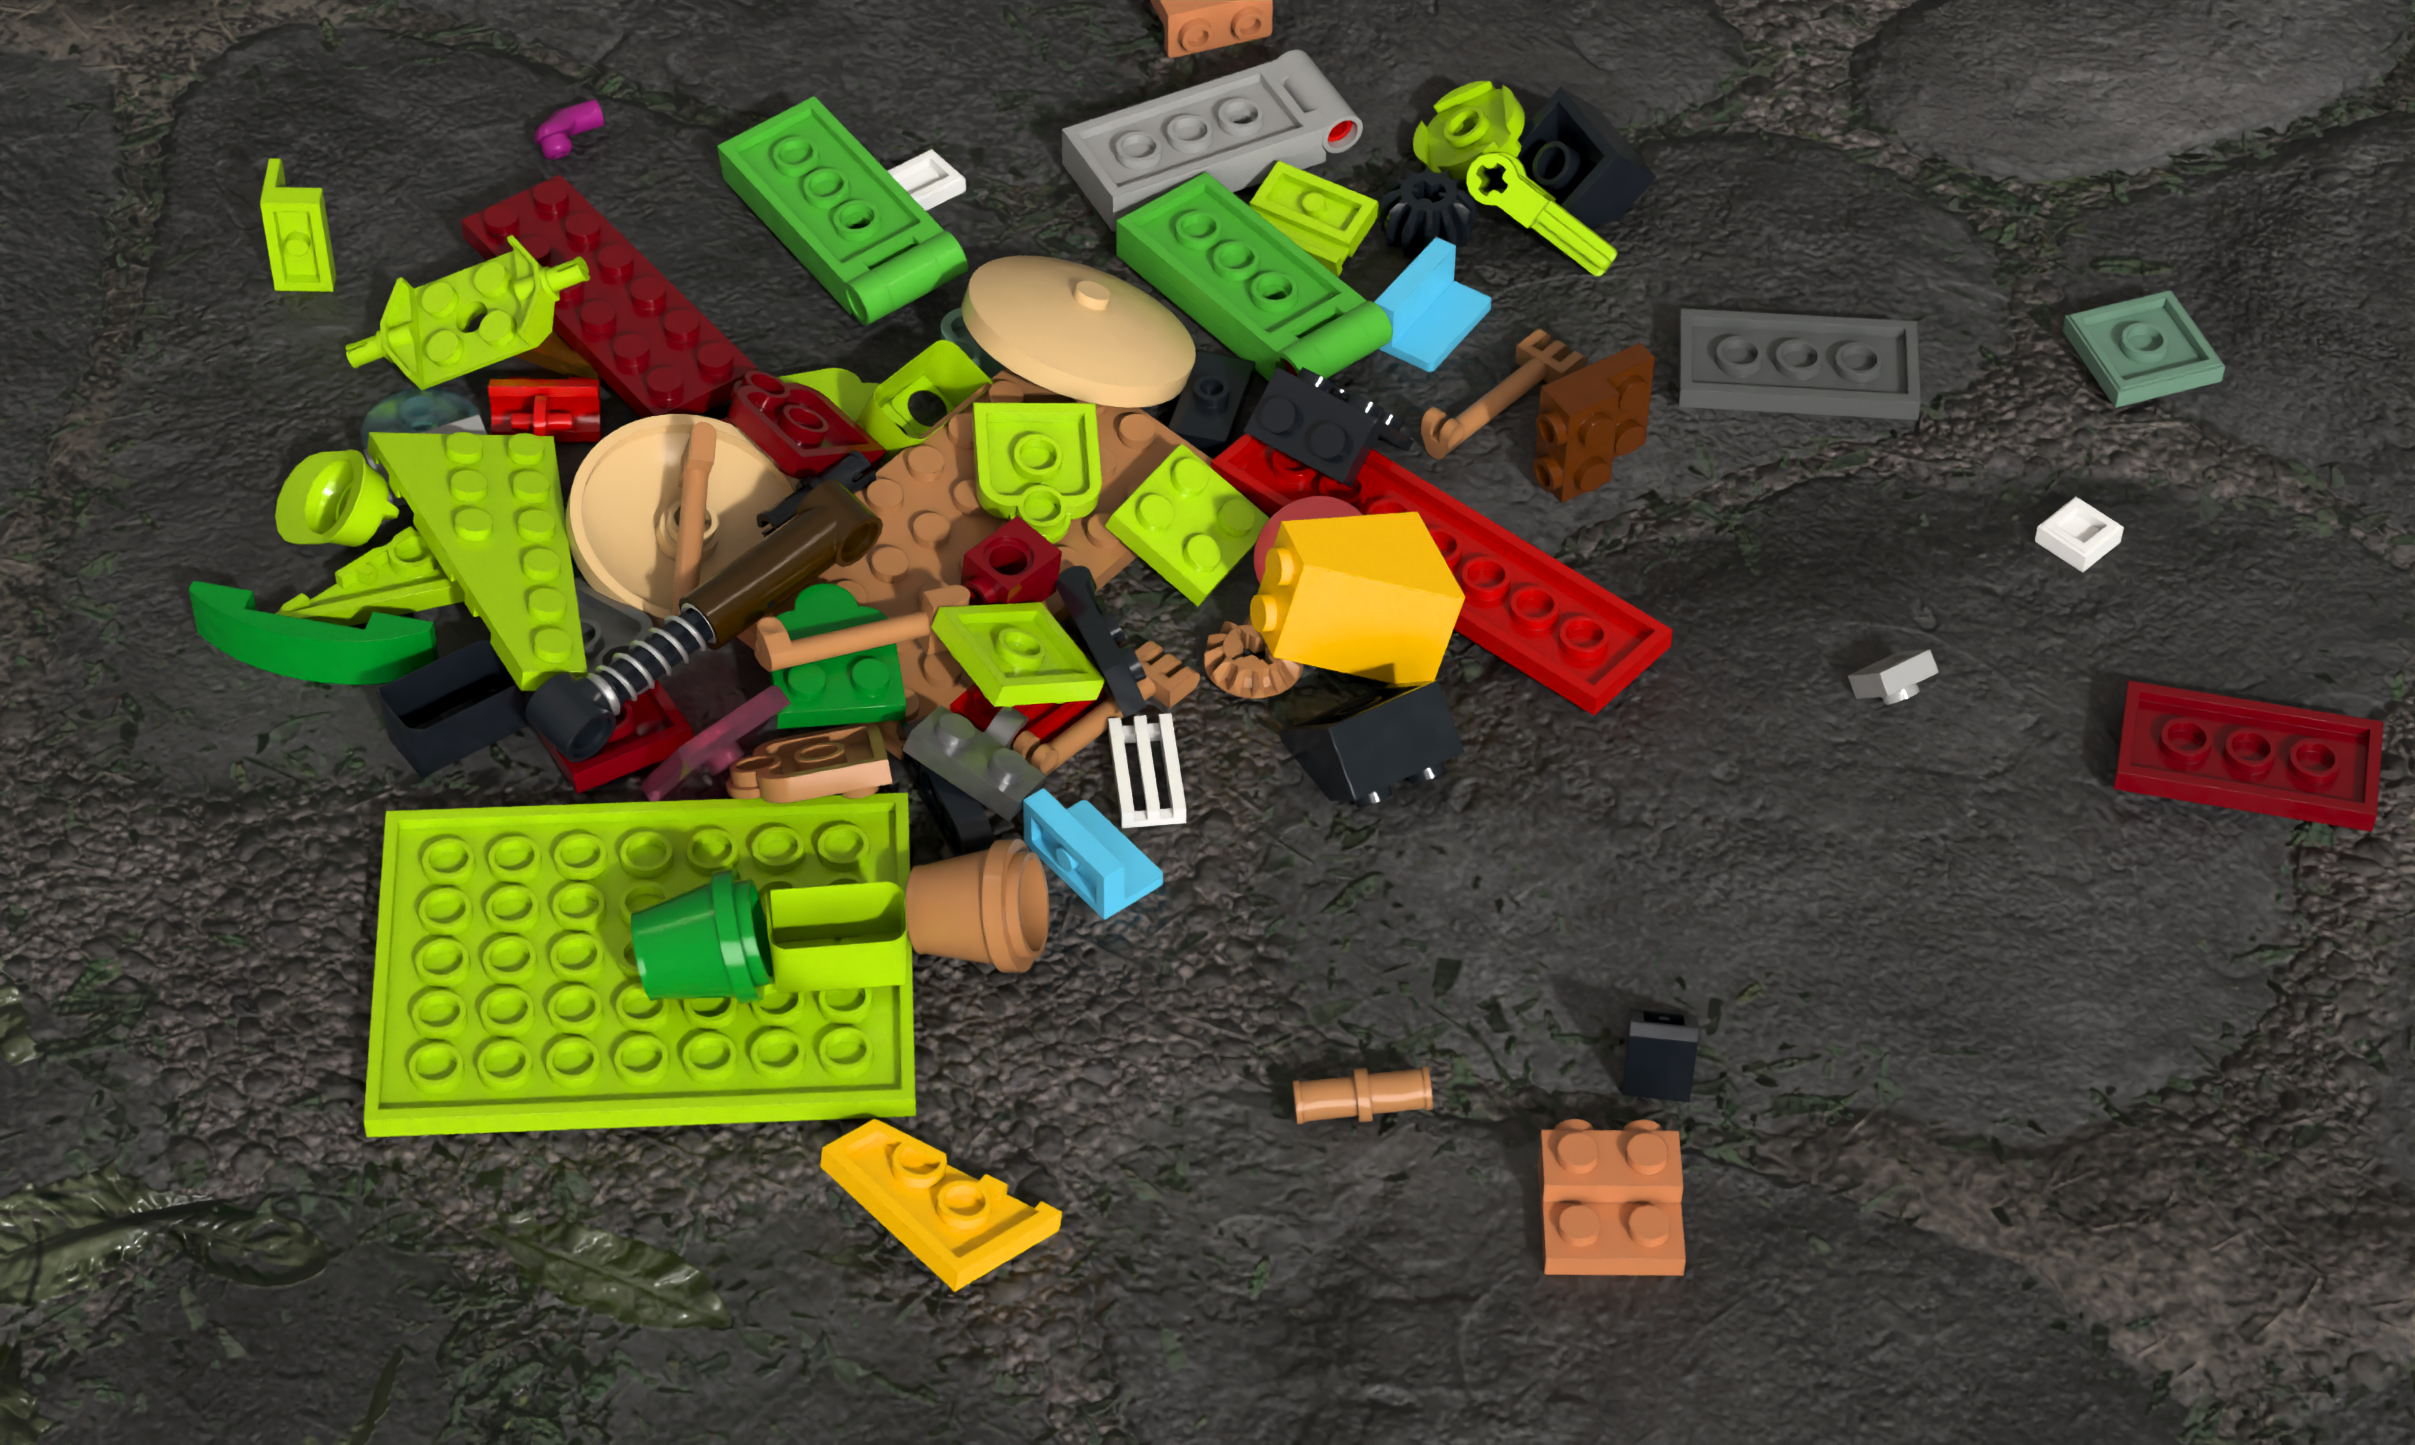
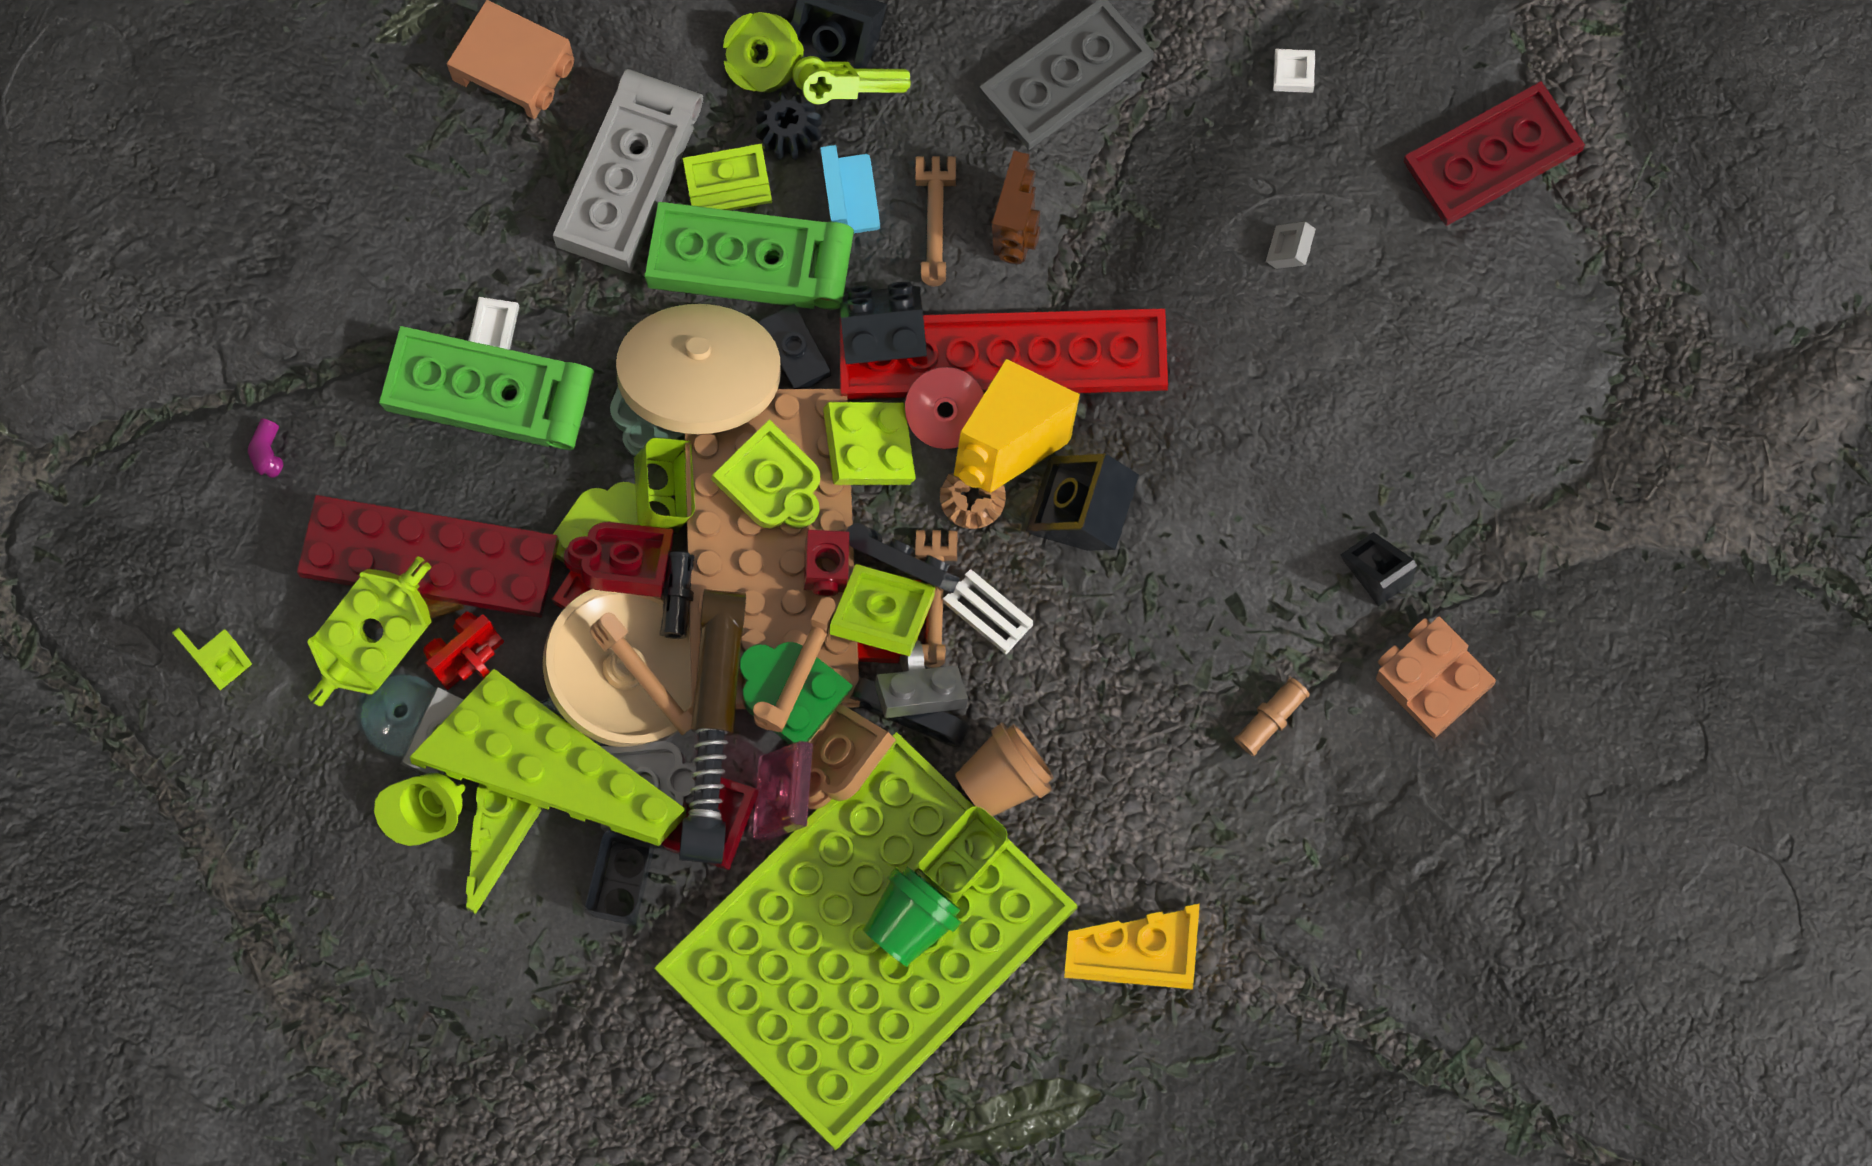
camera: 35 degrees left, 25 degrees up
green slope [189,581,439,685] -> none
medium azure panel [1023,788,1163,920] -> none

